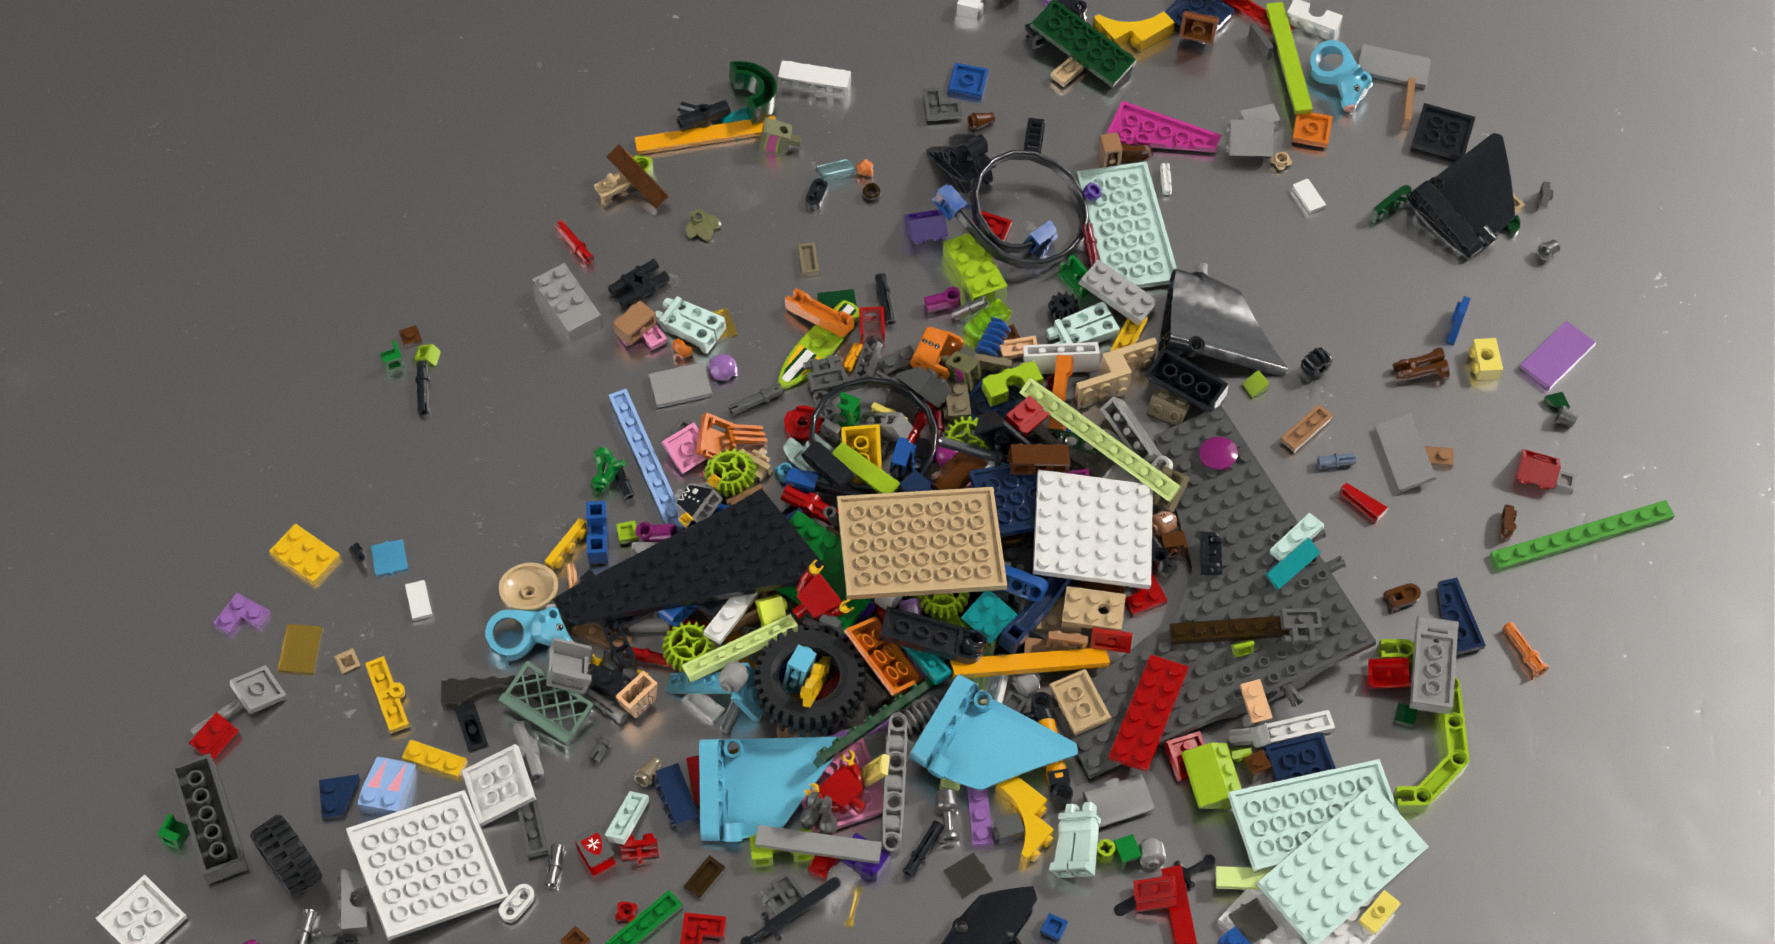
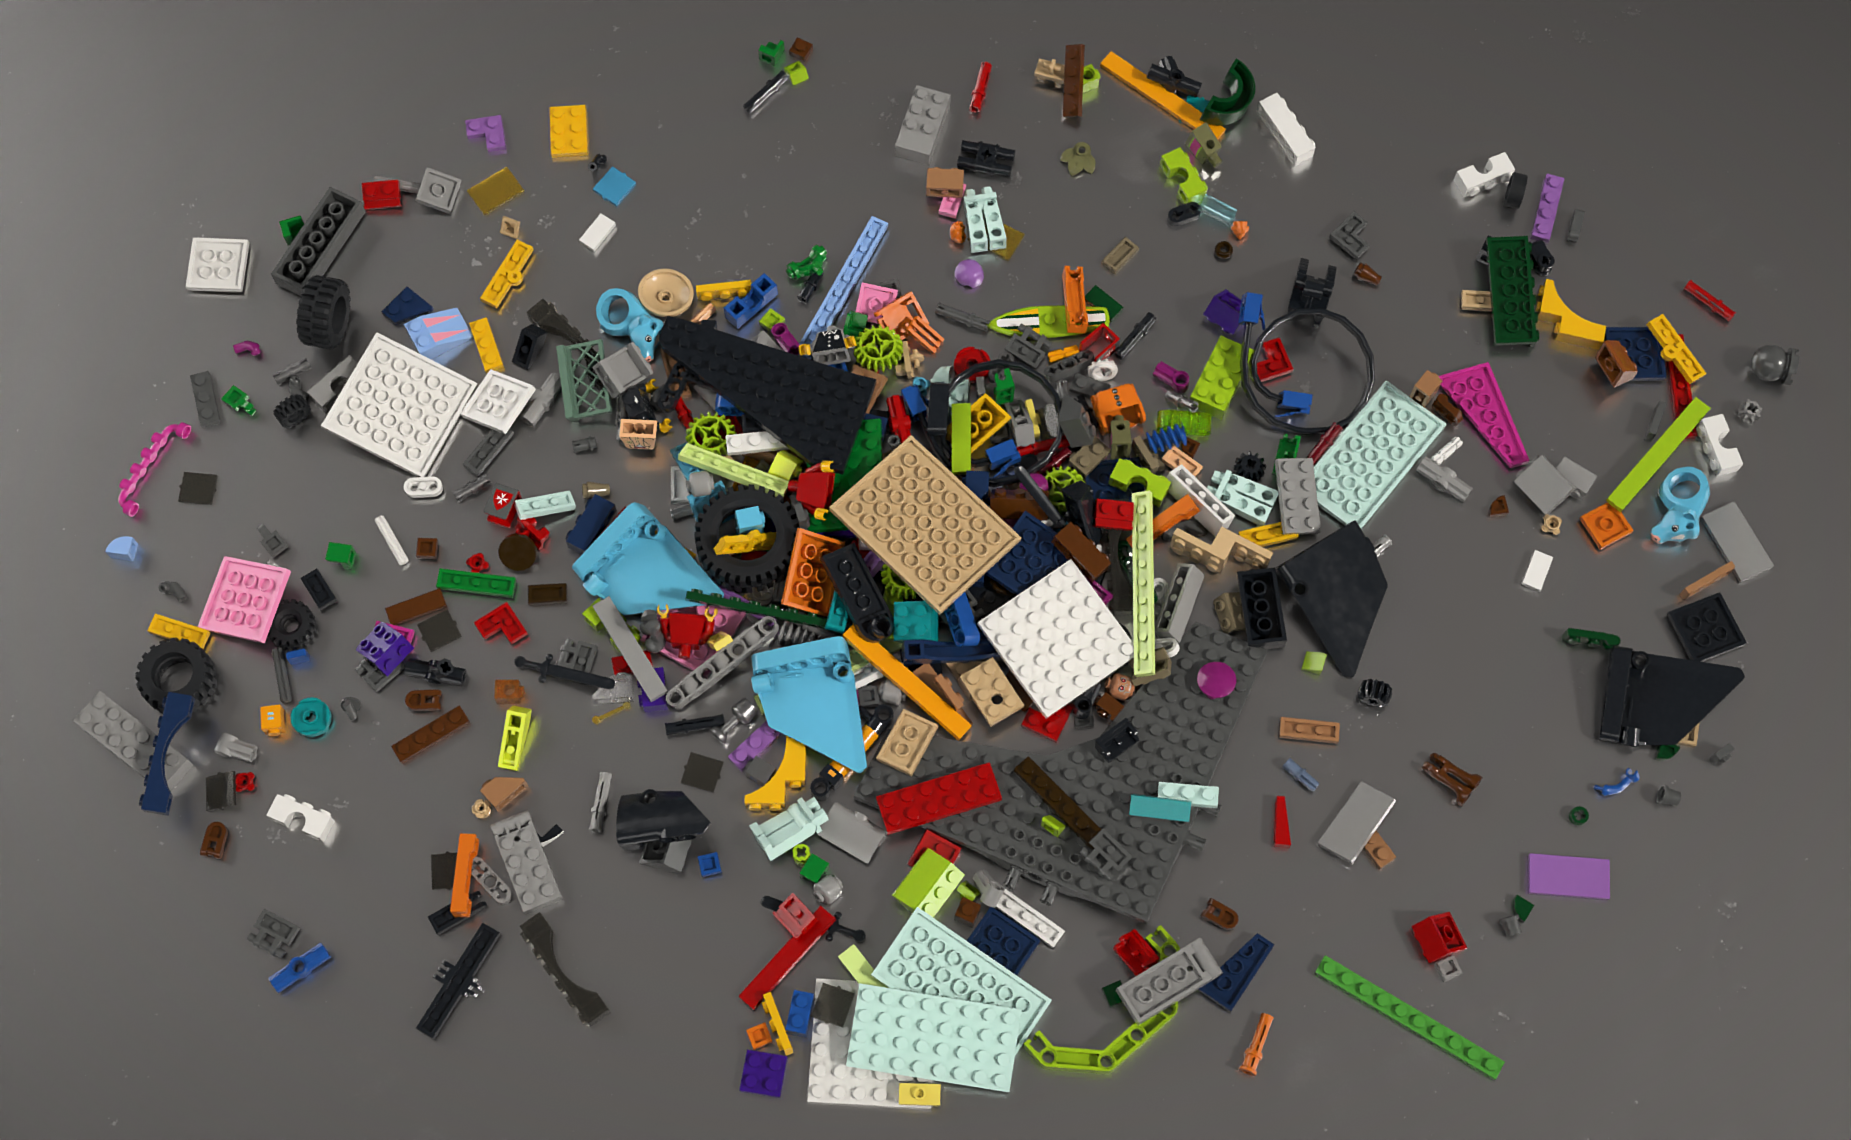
camera: 50 degrees right, 10 degrees up
light grey tile [649,362,712,408] -> none
blue tile [947,62,989,100] -> none
black slope [1024,118,1046,153] -> none
dark purple tile [1083,182,1102,201] -> none
red plate [1090,627,1133,653] -> none
light nougat plate [1240,679,1273,724] -> none
blue wing [1447,296,1471,344] -> none
light yellow brick [1469,338,1503,381] -> none
reddish brown plate [1500,504,1517,541] -> none
none -> dark brown tile [498,533,537,571]
none -> green panel [843,310,868,338]
none -> white gear [1088,358,1118,381]
none -> lime arch [1160,147,1208,204]
none -> light grey piece [1416,457,1473,502]
none -> reddish brown tile [1489,495,1509,517]
none -> dark green bush [1569,806,1589,825]
none -> blue piece [1594,768,1640,796]

